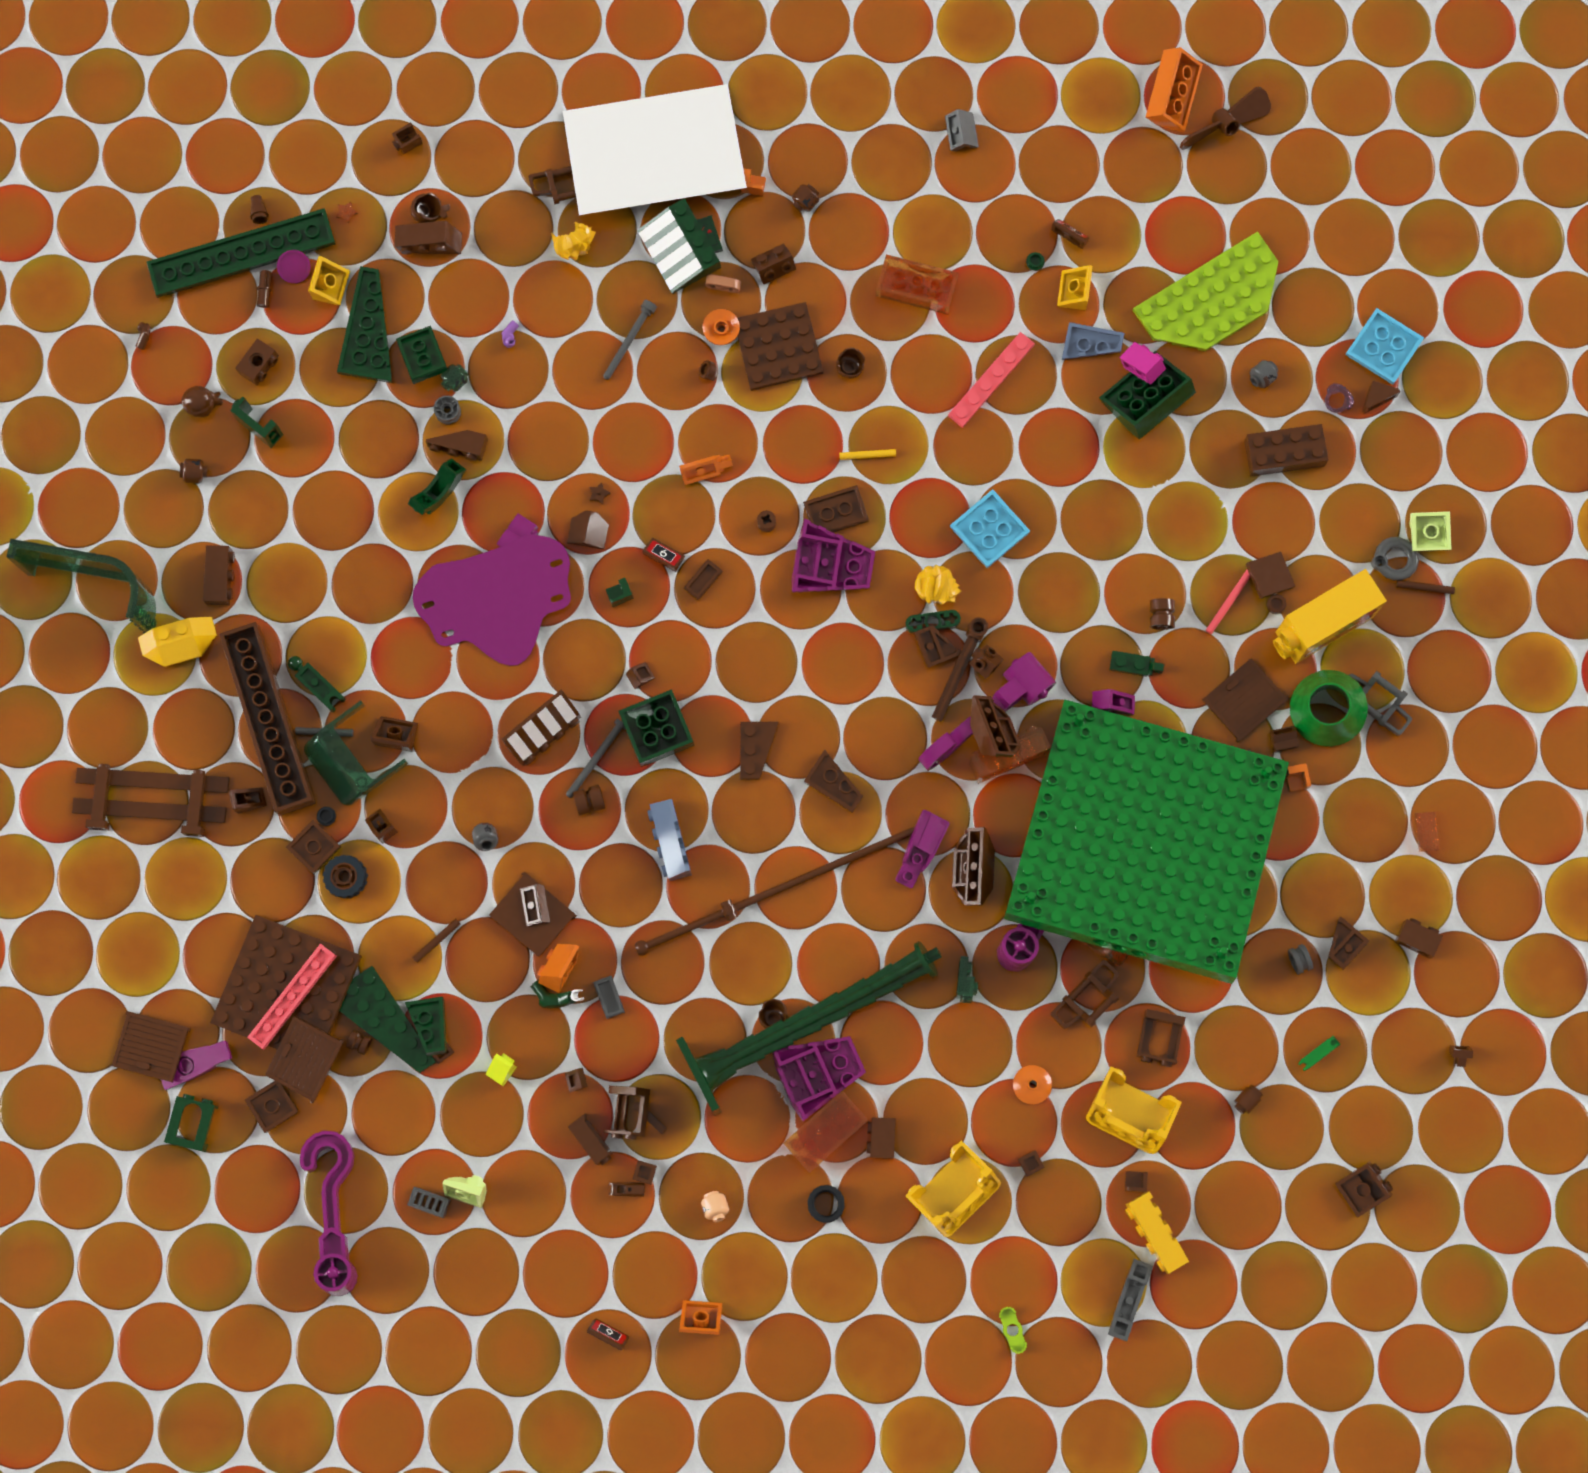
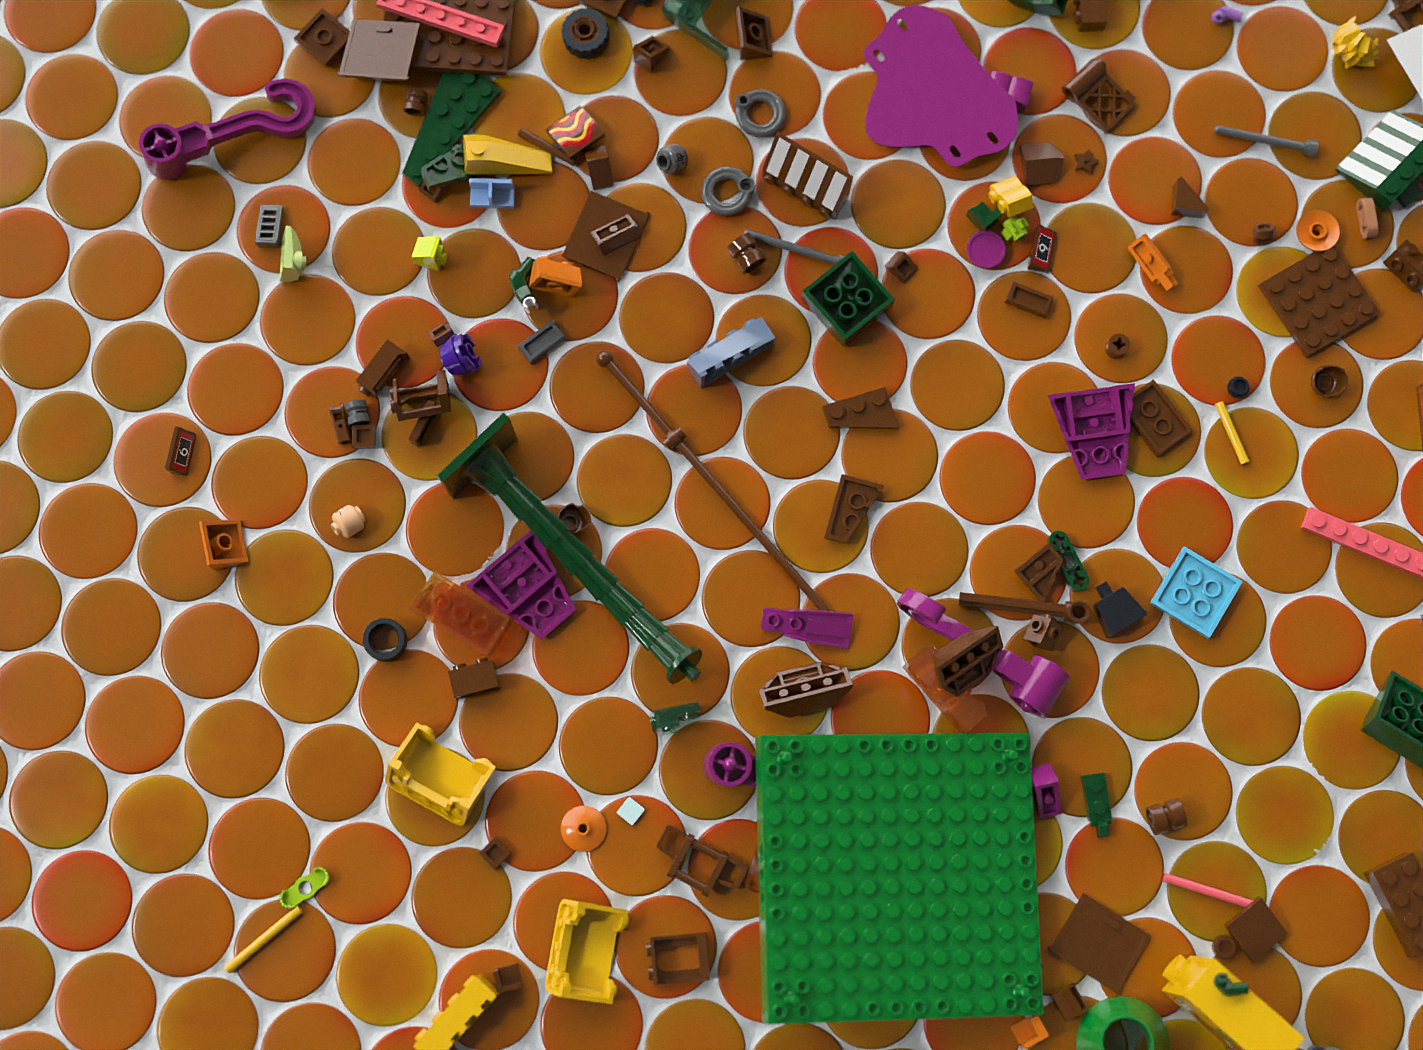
camera: 65 degrees right, 0 degrees up
yellow hair [915,565,961,604] -> none
dark grey slope [1108,1259,1153,1342] -> none
none -> yellow bar [224,905,303,974]
none -> dark grey wheel [345,399,370,427]
none -> dark purple cone [440,333,481,376]
none -> yellow wedge [463,135,552,174]
none -> light blue panel [469,178,515,209]
none -> slope [545,106,605,160]
none -> reddish brown slope [584,145,614,191]
none -> light aqua piece [617,797,645,825]
none -> dark grey piece [701,166,755,216]
none -> dark grey piece [735,89,786,138]
none -> magenta piece [967,231,1006,268]
none -> yellow brick [989,176,1034,217]
none -> lime gear [1001,215,1029,242]
none -> reddish brown piece [1062,58,1136,134]
none -> black torso [1093,581,1147,638]
none -> reddish brown slope [1171,176,1209,218]
none -> dark green arm [1213,972,1249,997]
none -> black plate [1227,377,1250,399]

